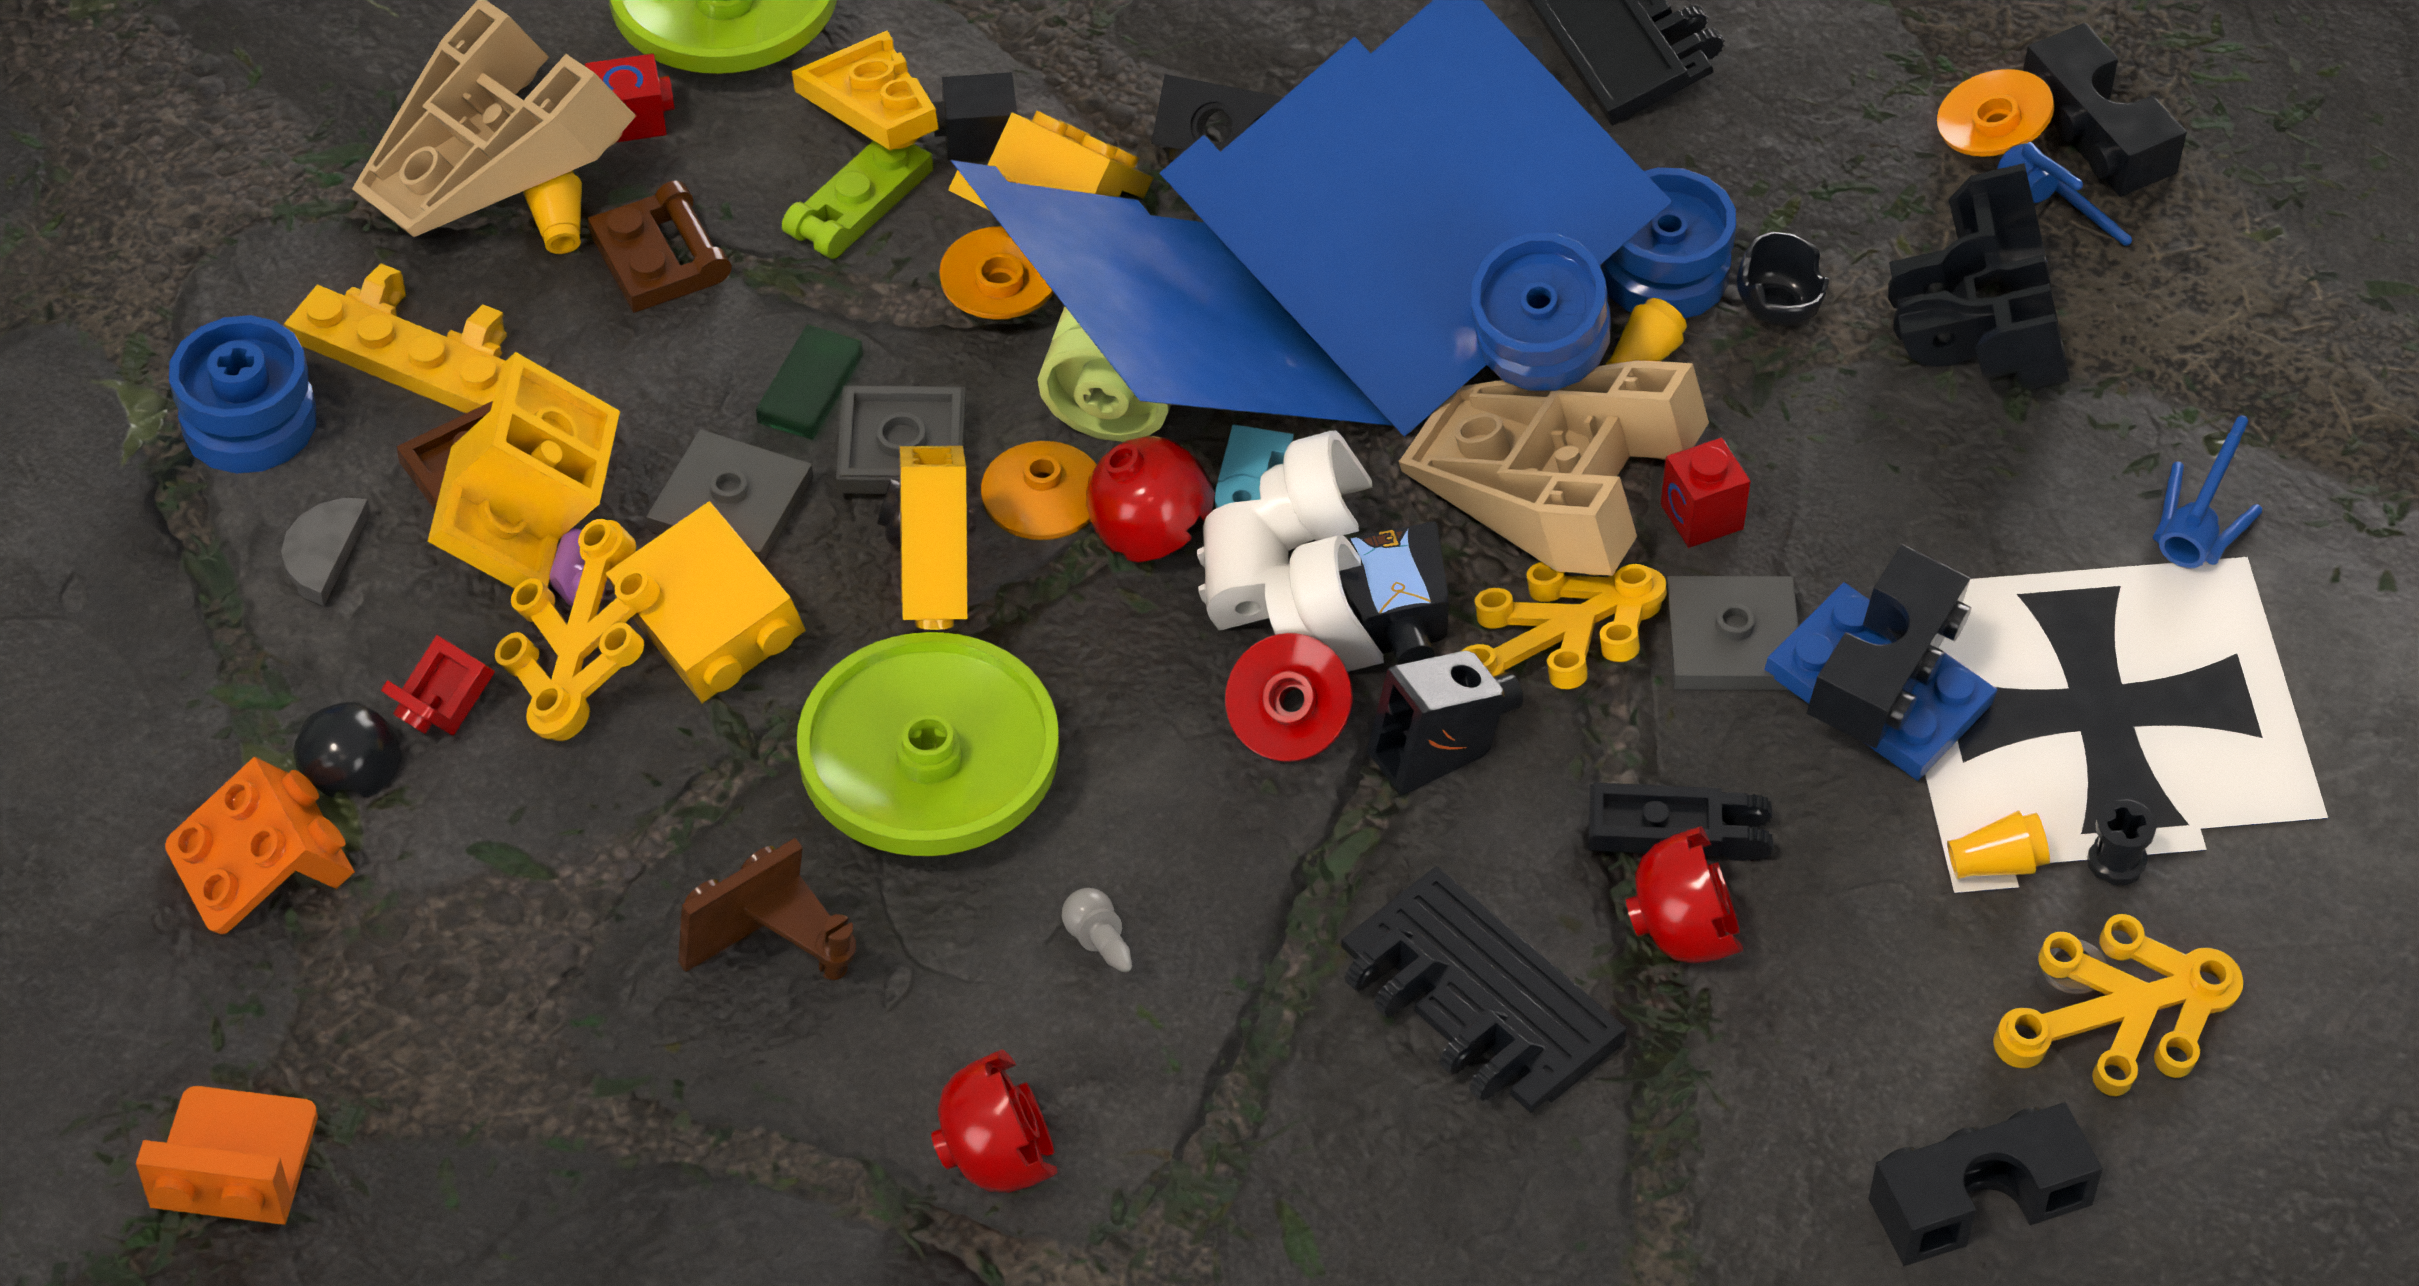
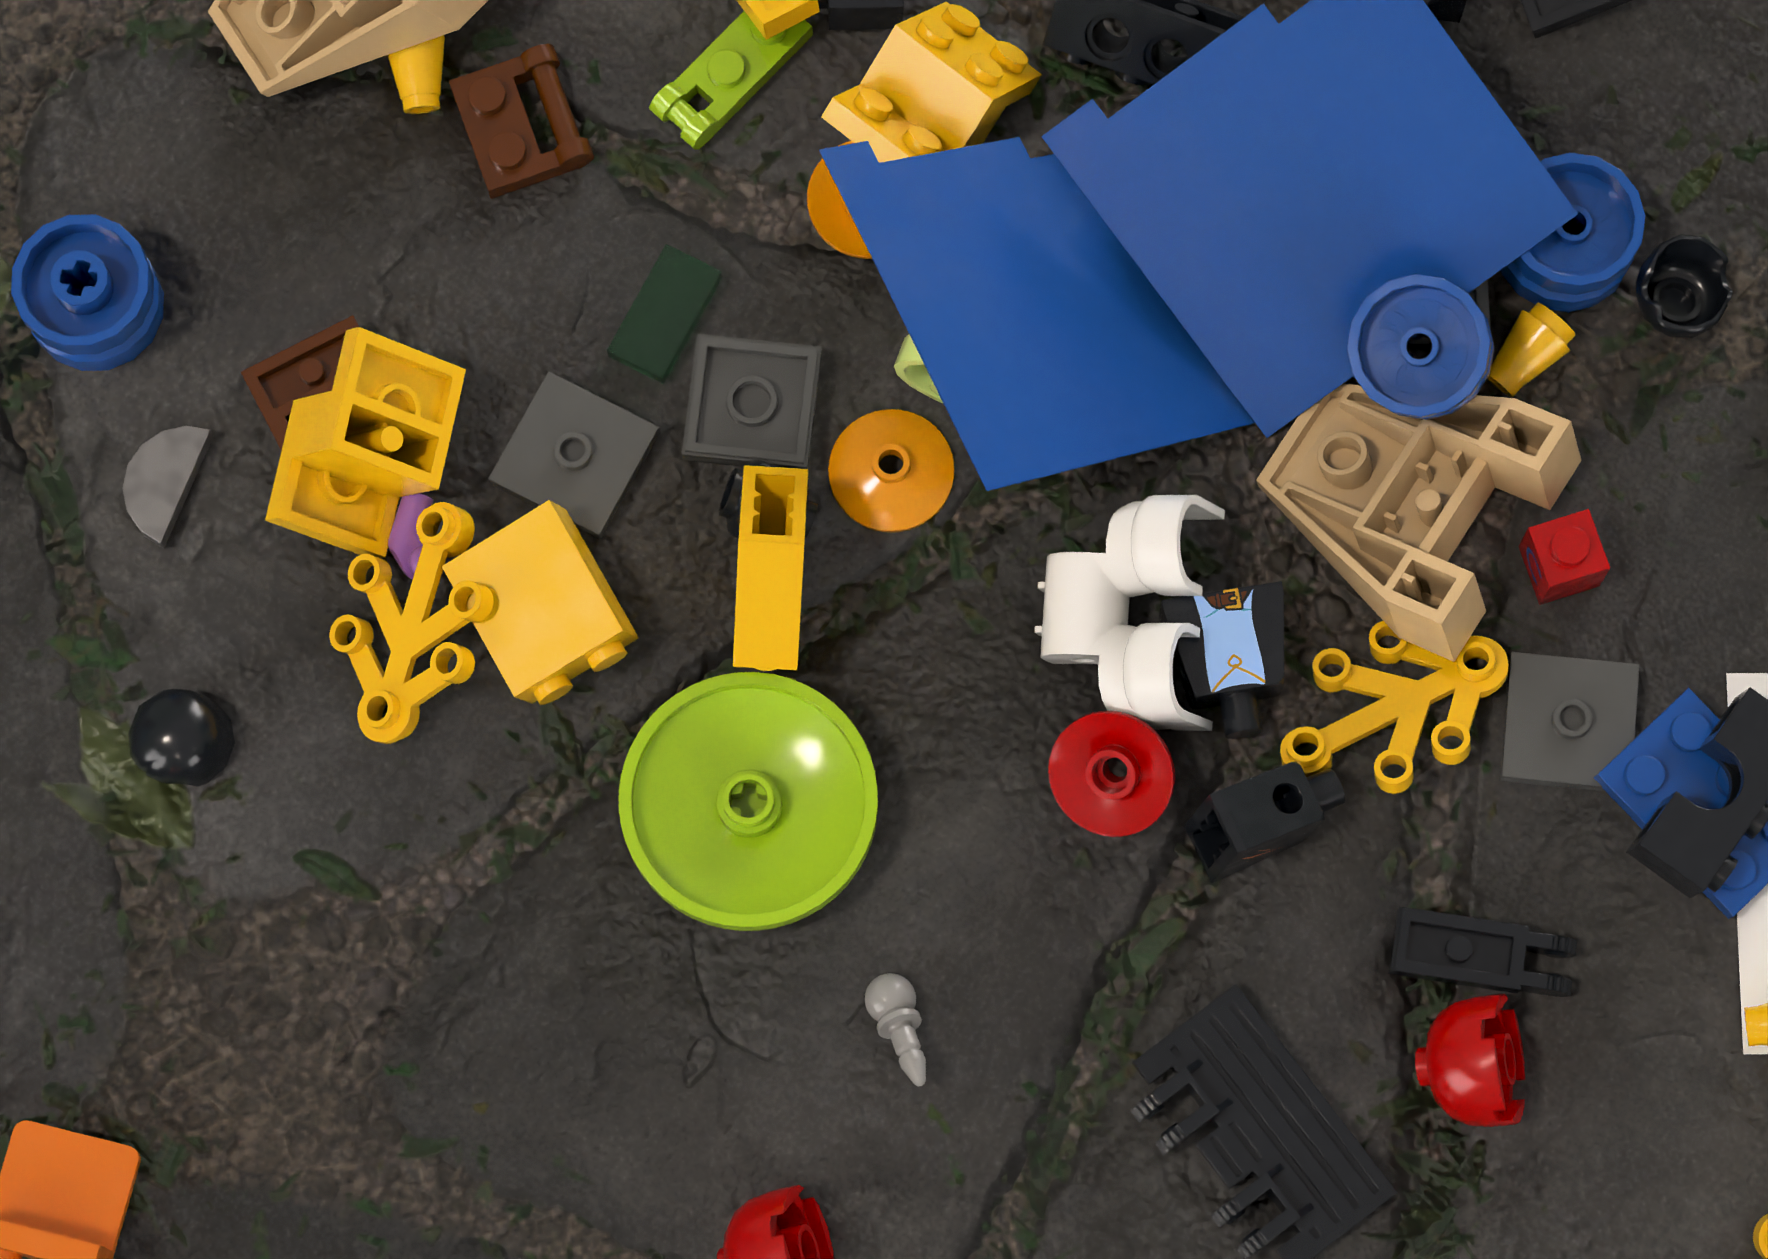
camera: 10 degrees right, 25 degrees up
orange bracket [165,757,355,935] -> none
yellow hinge [284,263,507,413] -> none
red bracket [380,635,495,736] -> none
reddish brown plate [678,838,856,980] -> none
red cylinder [1086,435,1215,562] -> none
medium azure leg [1215,424,1294,508] -> none

